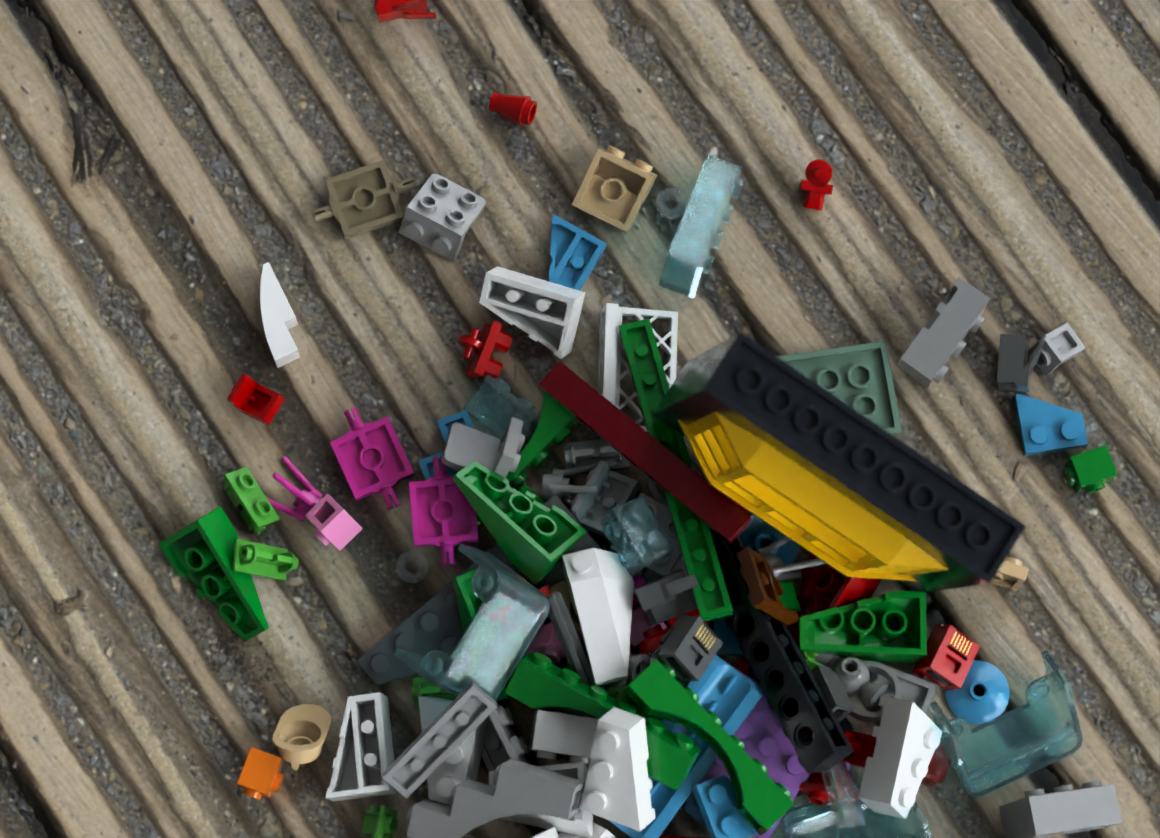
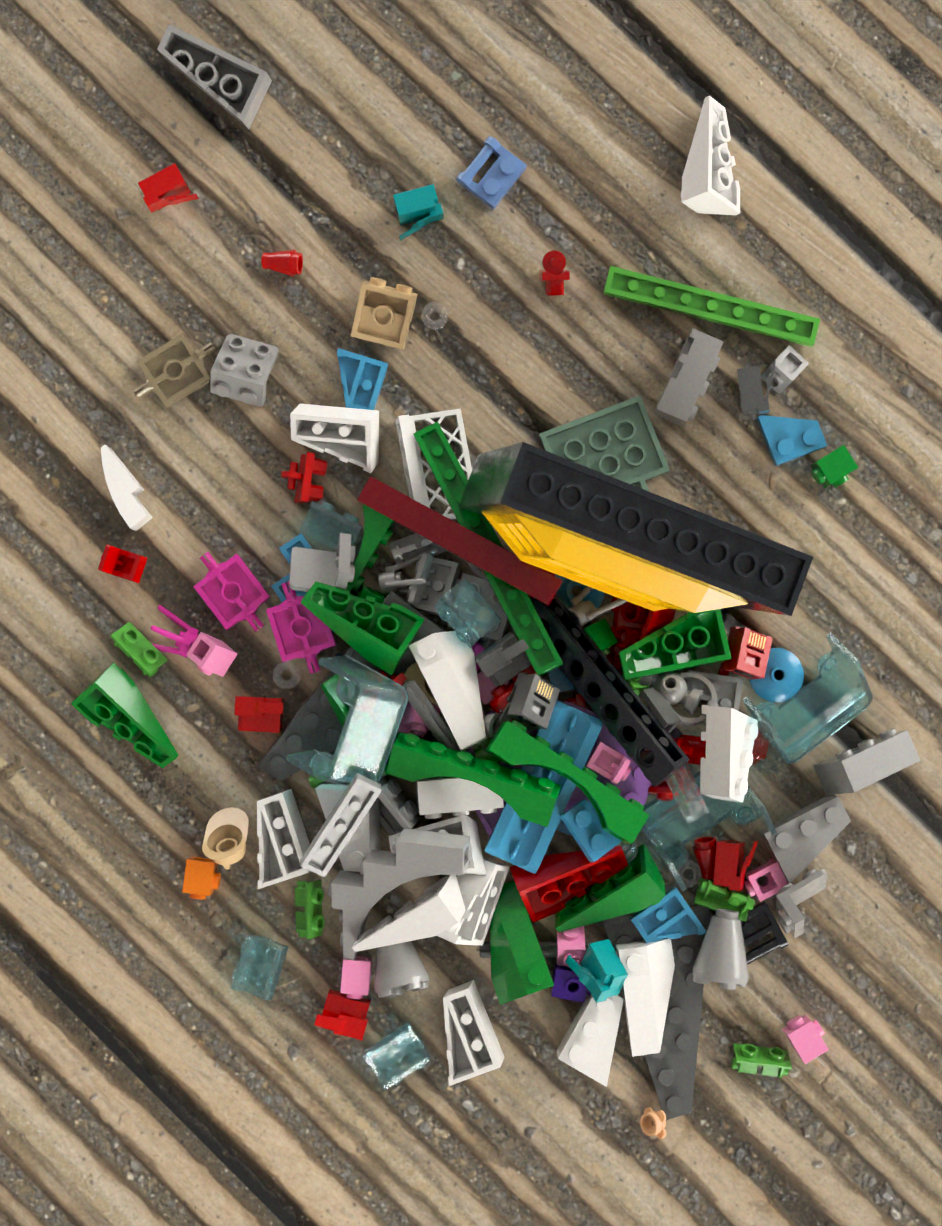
camera: 10 degrees left, 10 degrees up
bright green hinge [233,539,299,581] -> none
white wedge [580,707,656,831] -> none
clear light blue wedge [659,155,744,298] -> none
reddish brown wing [737,547,799,626] -> none
none -> red piece [234,696,284,733]
none -> teal piece [393,184,444,241]
none -> medium blue plate [456,136,527,210]
none -> bright pink bracket [585,741,632,785]
none -> bright green plate [603,266,820,347]
none -> white wedge [681,96,740,215]

